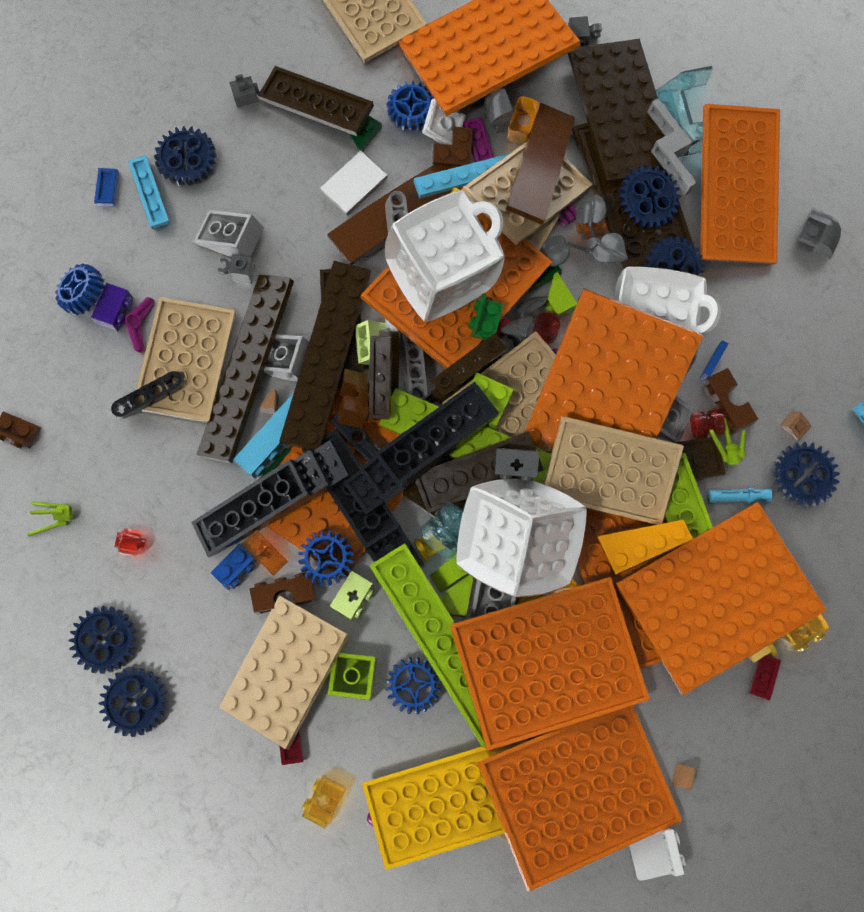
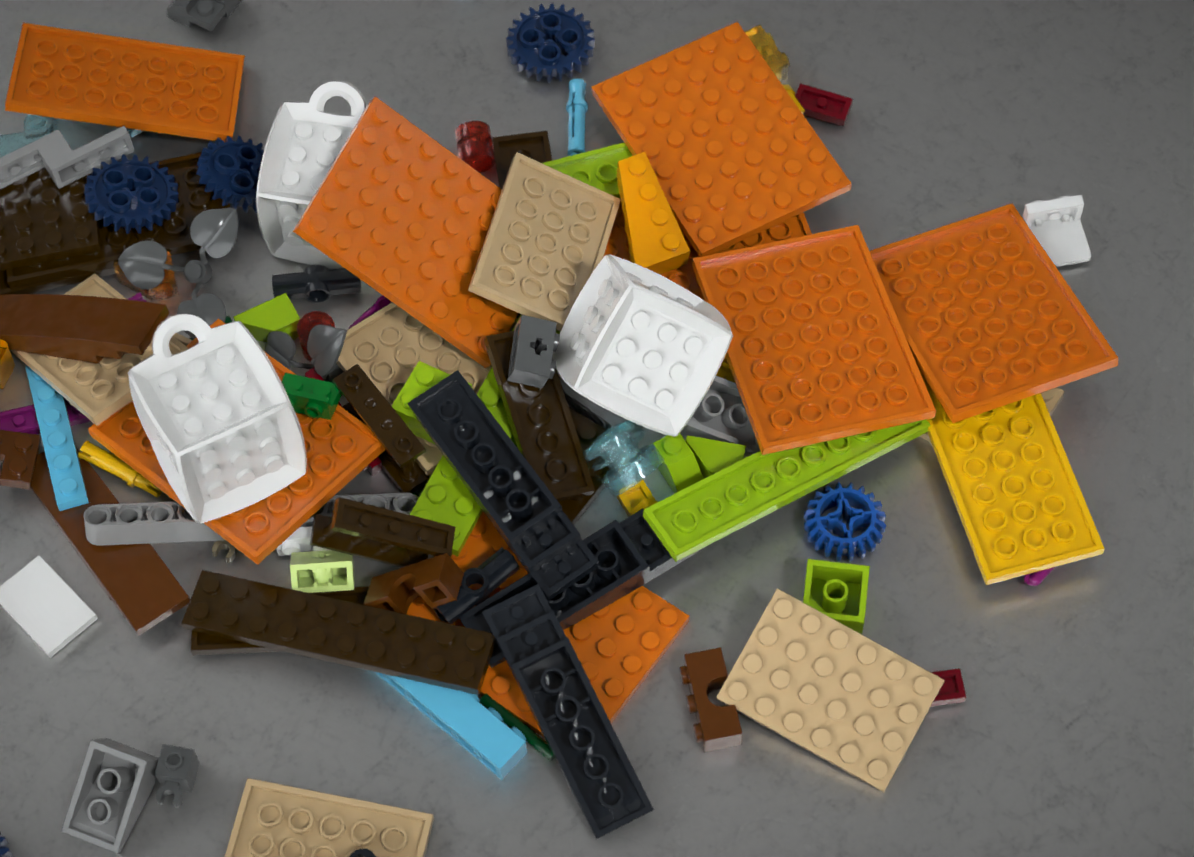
camera: 90 degrees left, 15 degrees down
plate [196,274,294,464] -> none
blue bracket [211,544,257,590] -> none
clear orange slope [242,530,288,576] -> none
medium nougat slope [260,389,279,414] -> none
light grey slope [263,334,309,381] -> none
blue gear [298,530,354,586] -> none
clear yellow brick [301,776,346,829] -> none
yellowish green brick [330,571,375,621] -> none
medium nougat slope [672,764,696,790] -> none
reddish brown arch [703,368,758,435] -> none
lime plant [710,418,746,465] -> none
medium nougat slope [780,411,811,440] -> none

